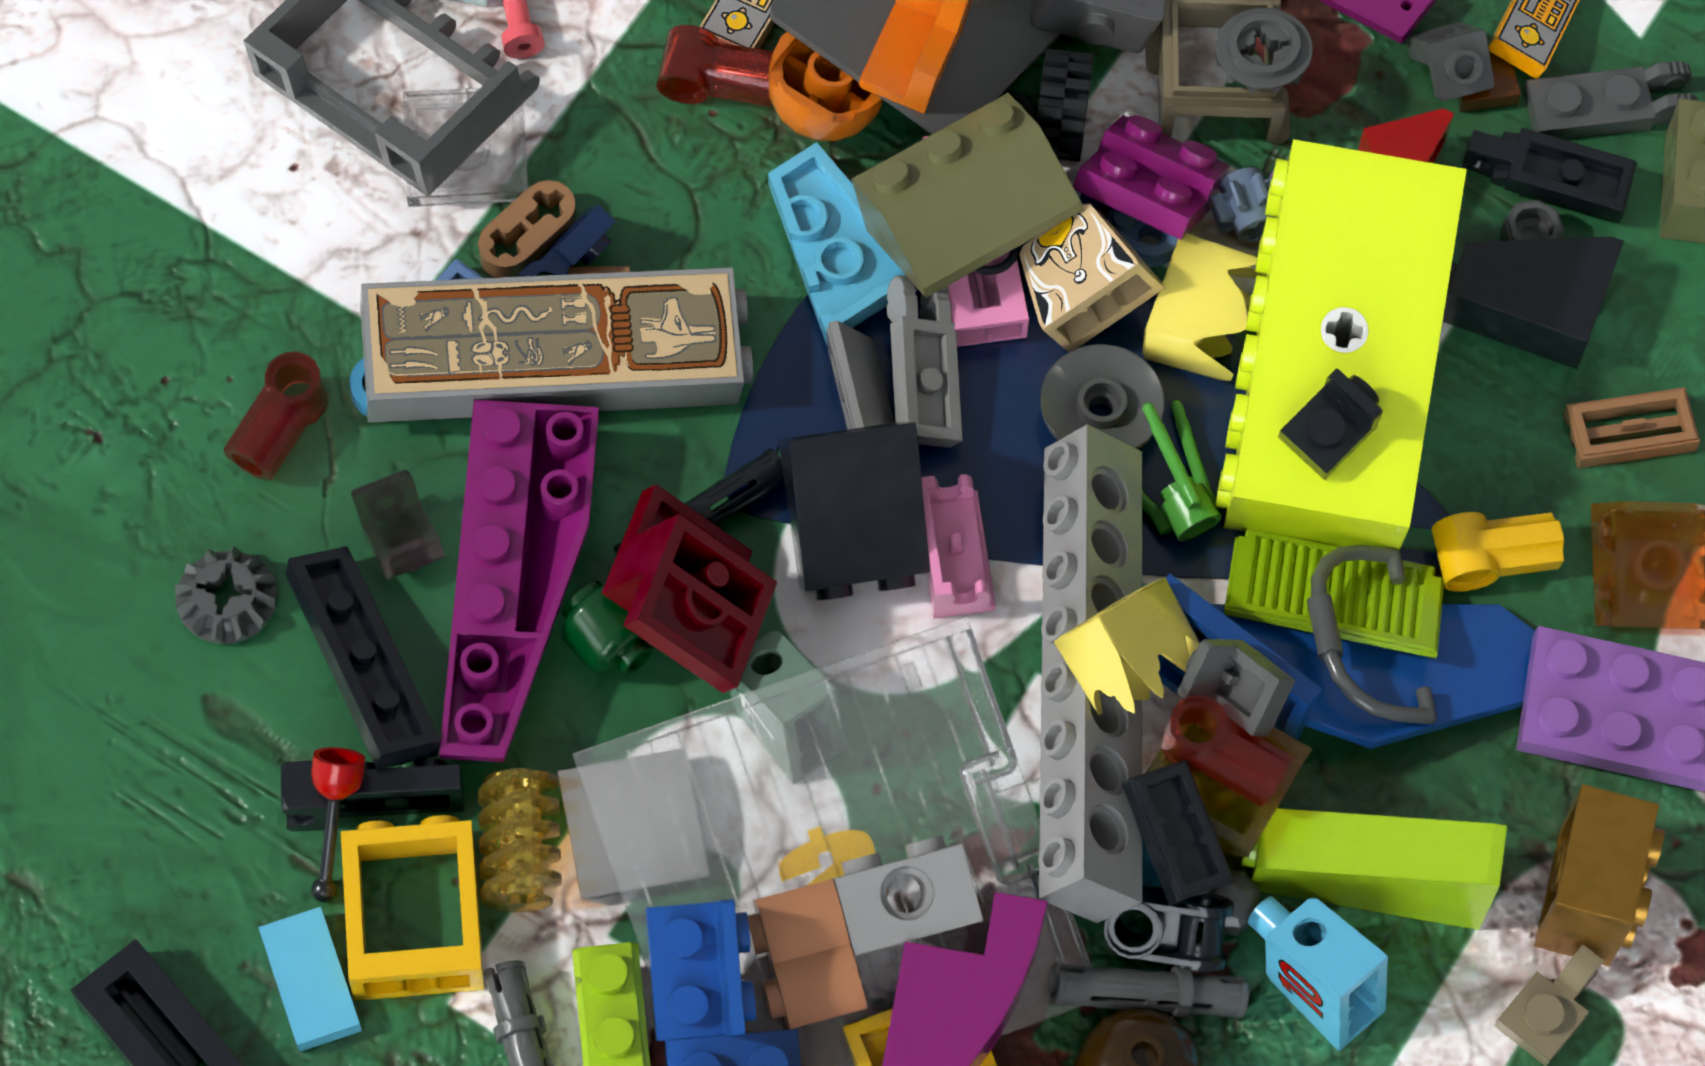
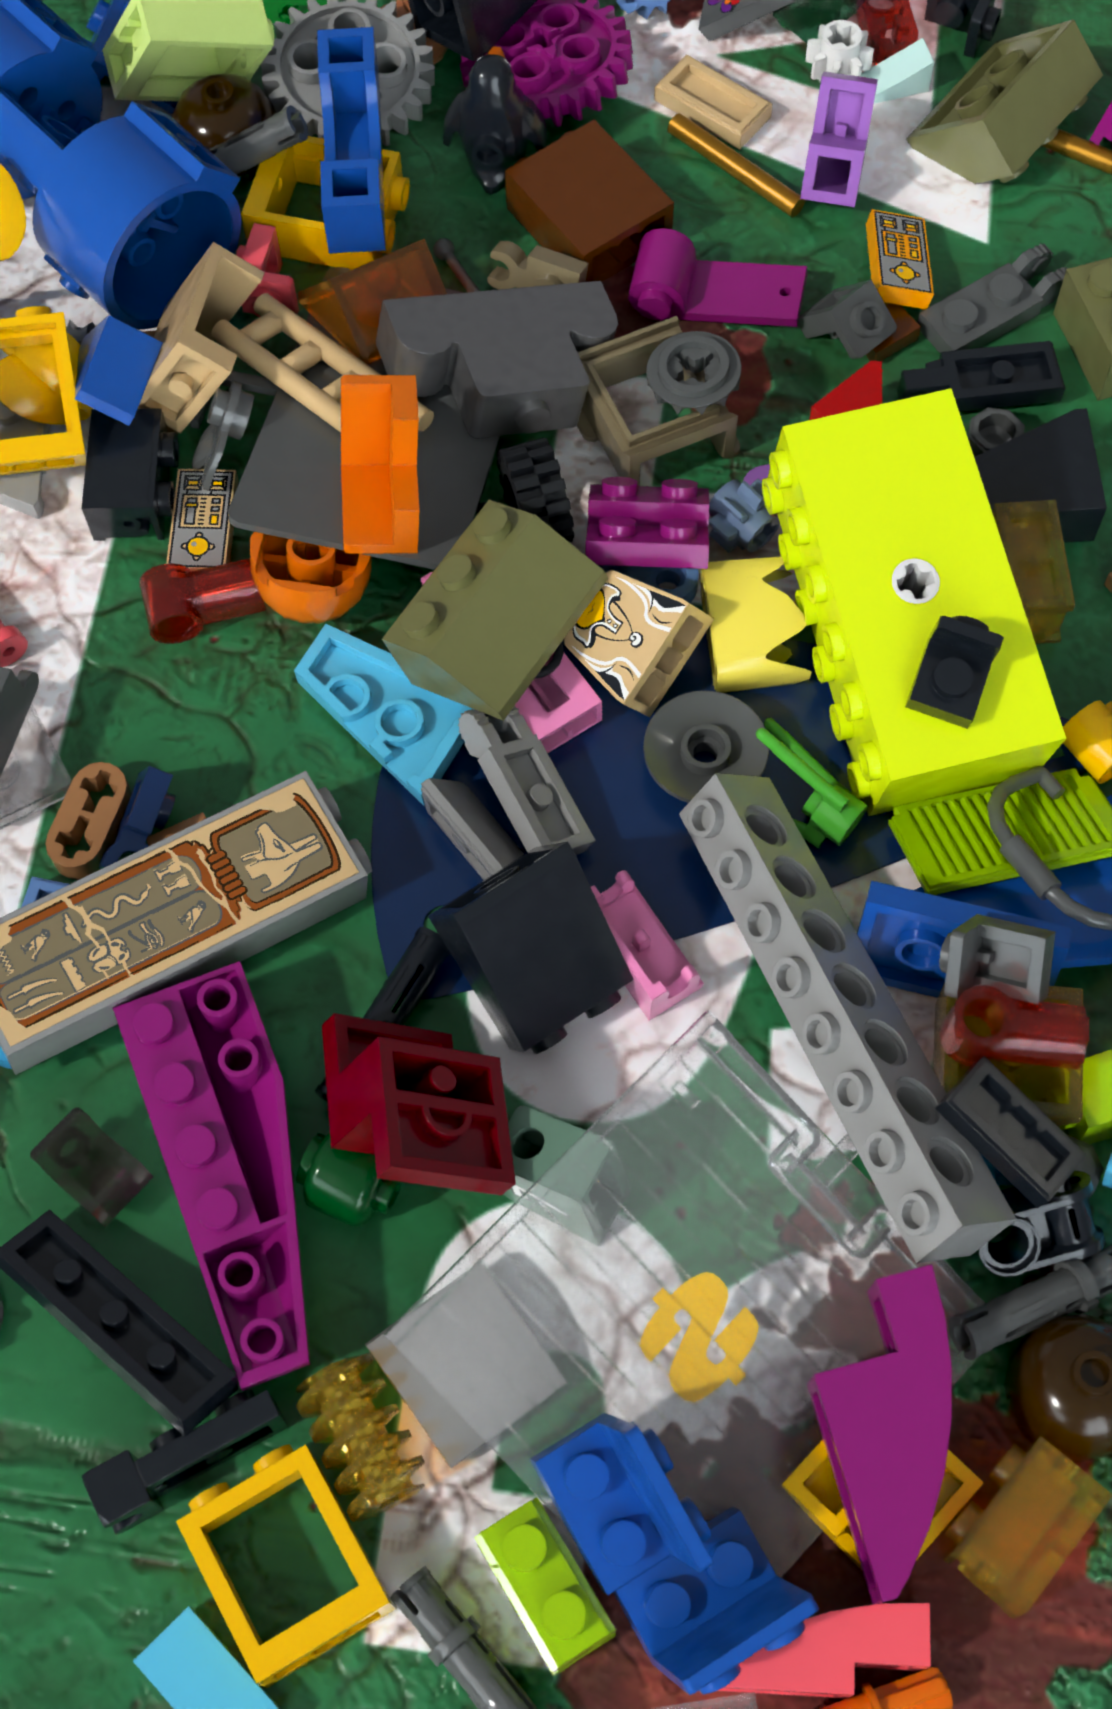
camera: 20 degrees left, 0 degrees up
red hinge [311,747,365,903] -> none
nougat brick [748,879,867,1029] -> none
light grey brick [829,835,983,956] -> none
light yellow piece [1054,577,1200,715] -> none
none -> clear yellow hinge [992,500,1075,644]

